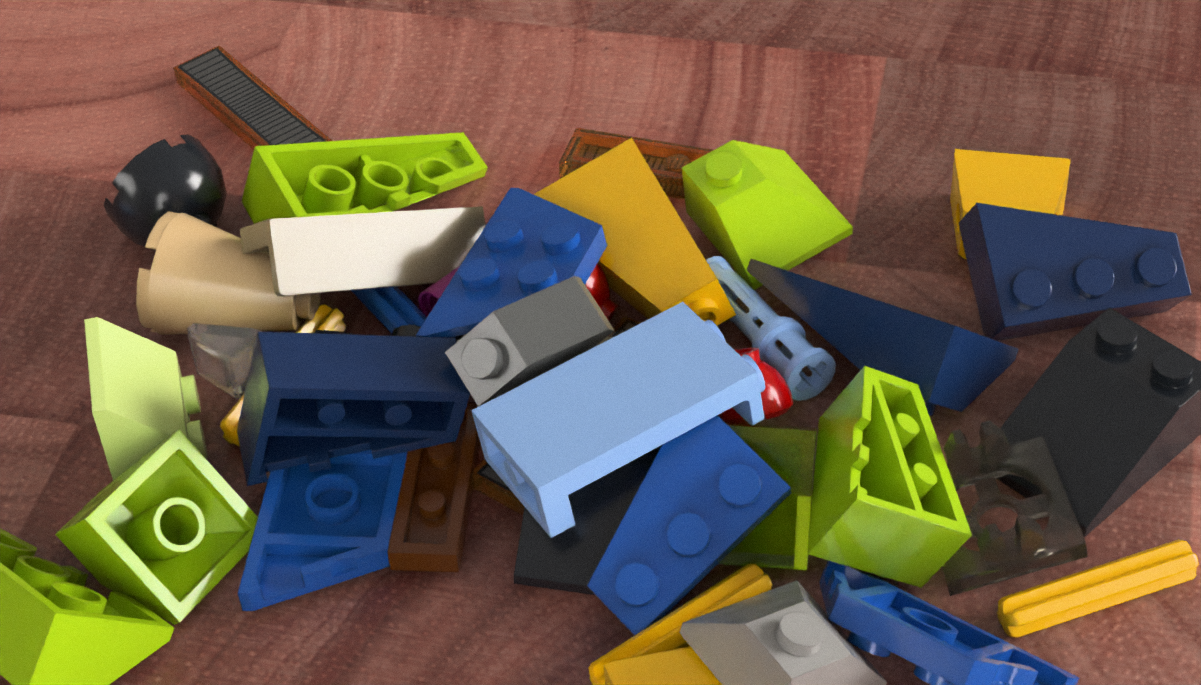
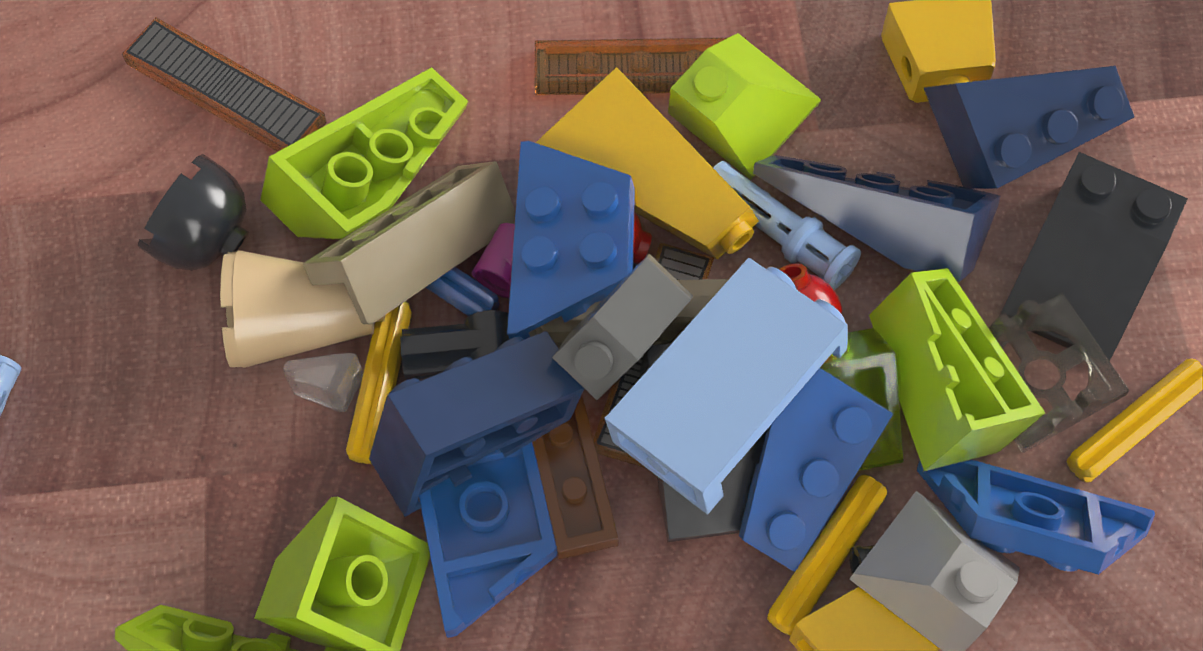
camera: 20 degrees left, 20 degrees up
yellowish green slope [84,317,207,480] -> none

